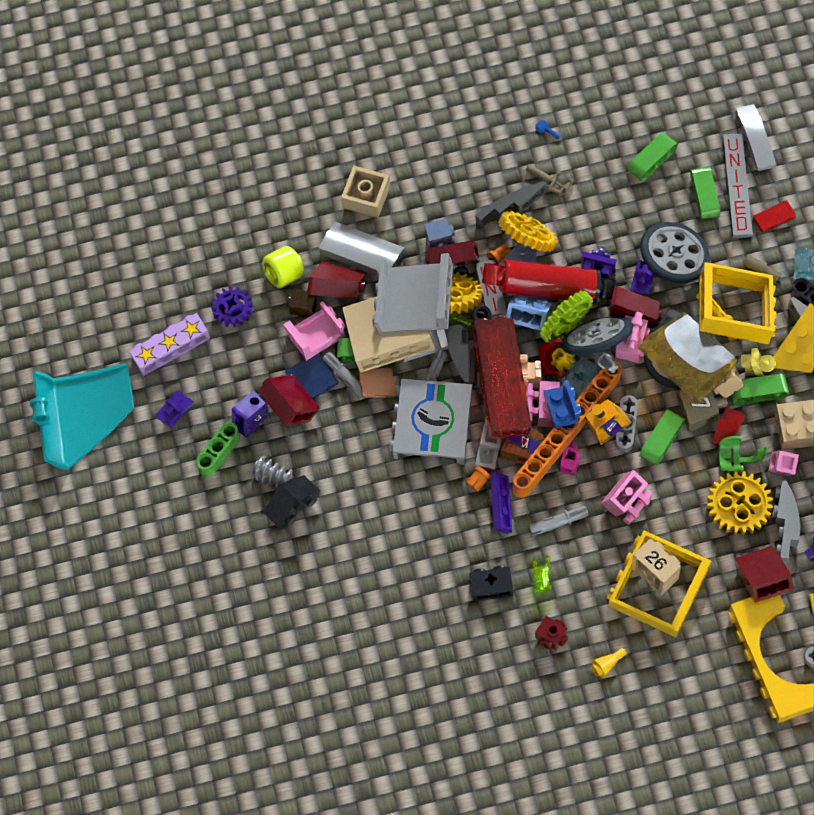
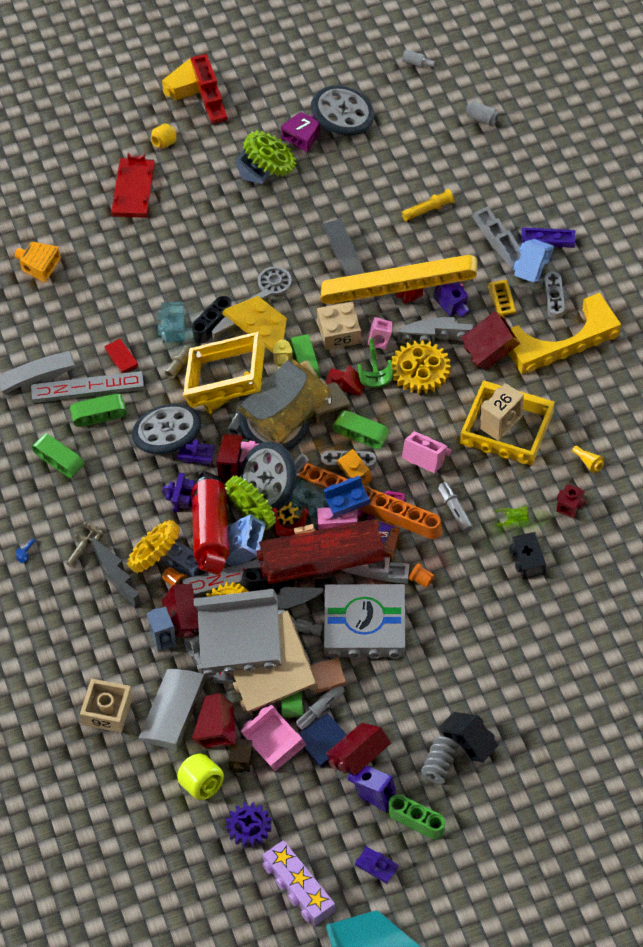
camera: 100 degrees left, 10 degrees down
dark purple tile [490,471,512,534] -> none

